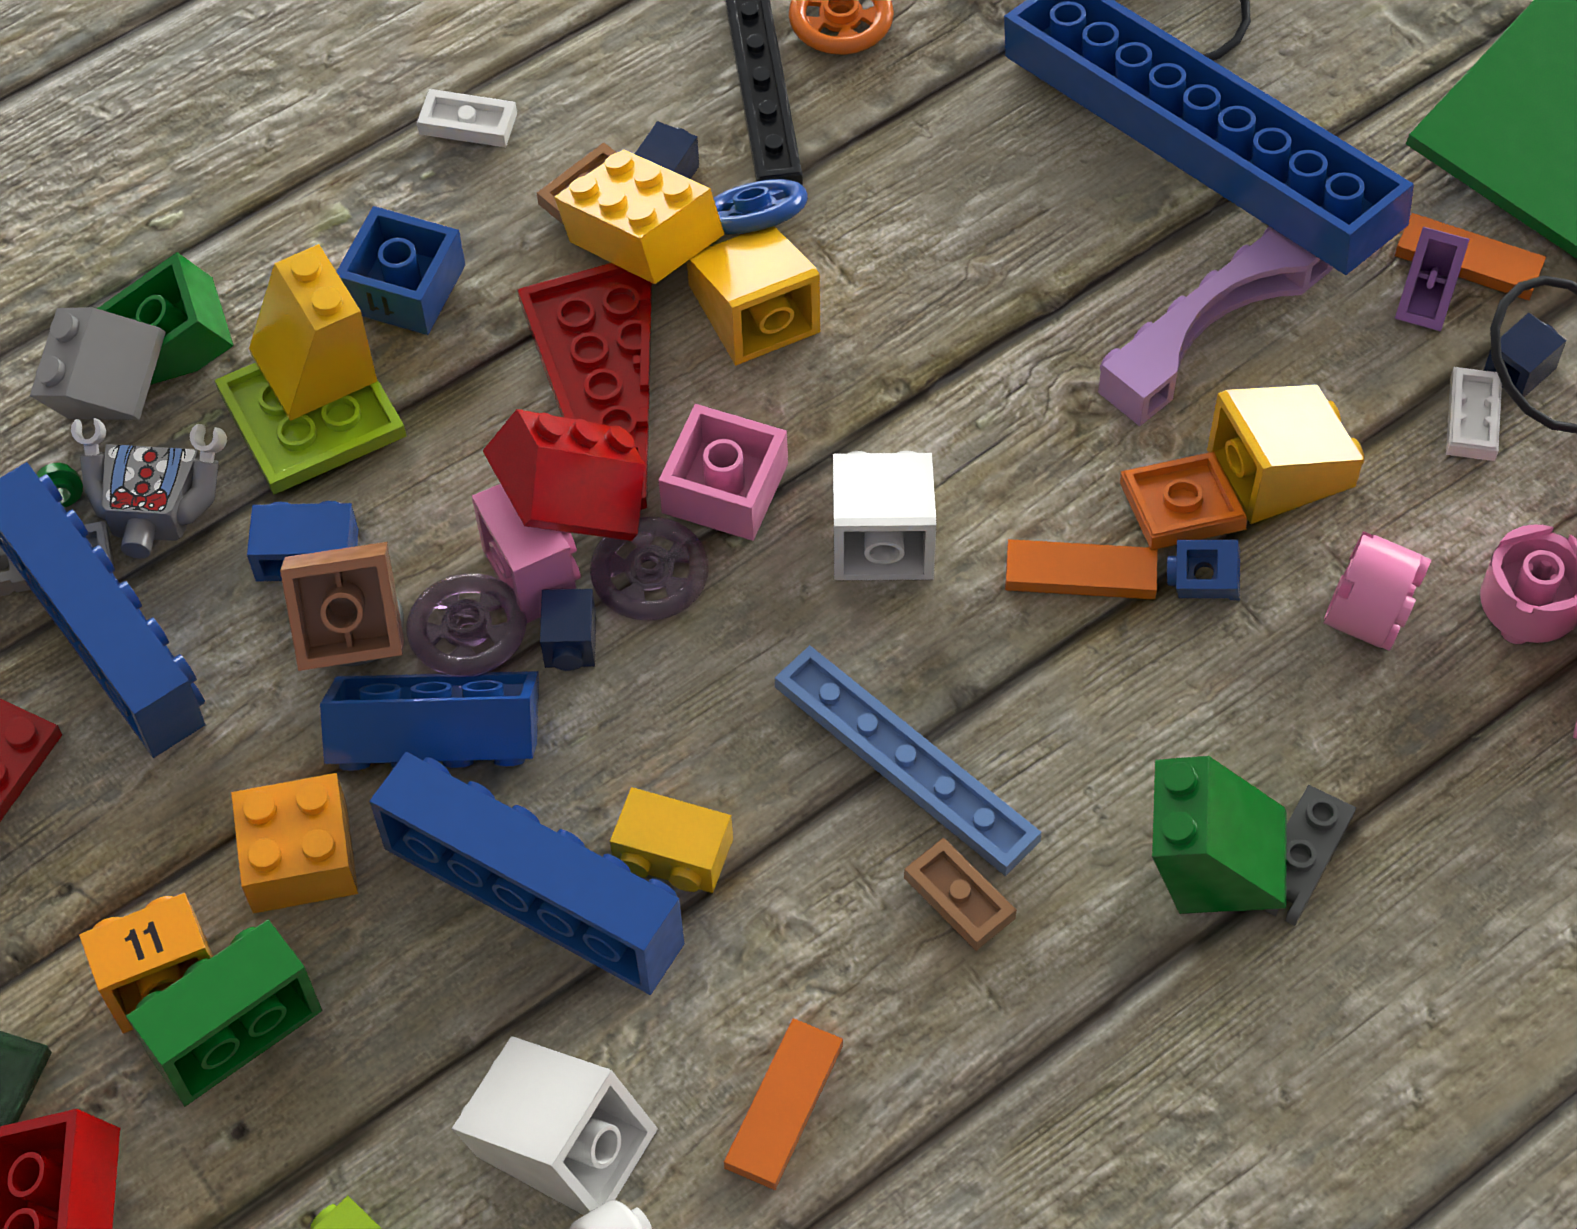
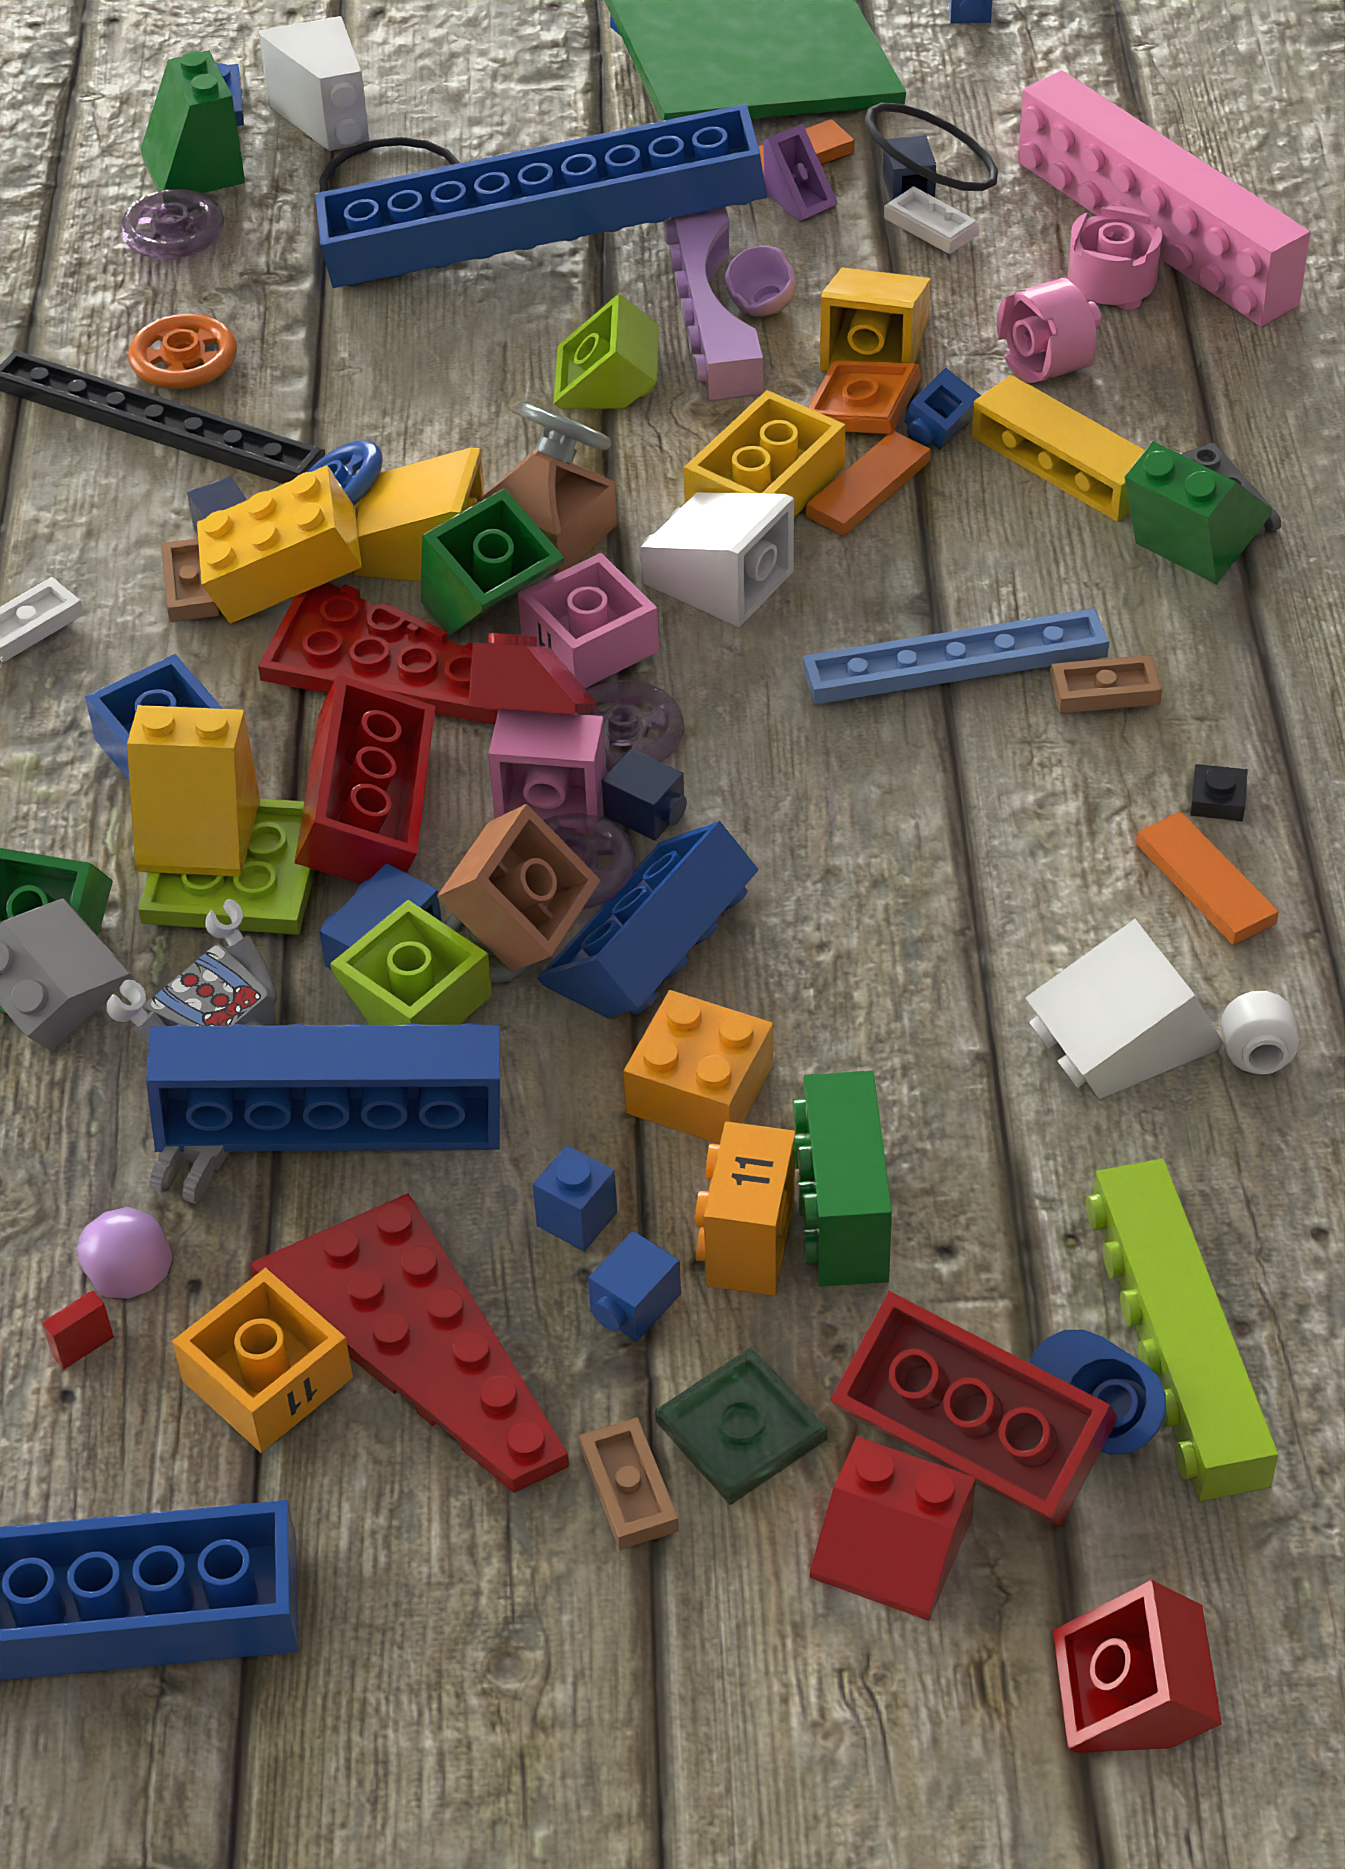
camera: 55 degrees left, 10 degrees down
green plate [36,463,83,508] -> none
blue brick [369,752,685,995] -> none
yellow brick [610,787,733,893] -> none
none -> red brick [294,674,436,884]
none -> lime slope [330,900,492,1025]
none -> green slope [421,488,564,636]
none -> nougat piece [479,403,617,576]
none -> blue brick [533,1145,617,1252]
none -> lime slope [553,294,659,409]
none -> blue brick [588,1231,681,1341]
none -> yellow brick [684,390,845,517]
none -> lavender hair [725,245,797,317]
none -> yellow brick [972,375,1145,522]
none -> black plate [1190,764,1248,821]

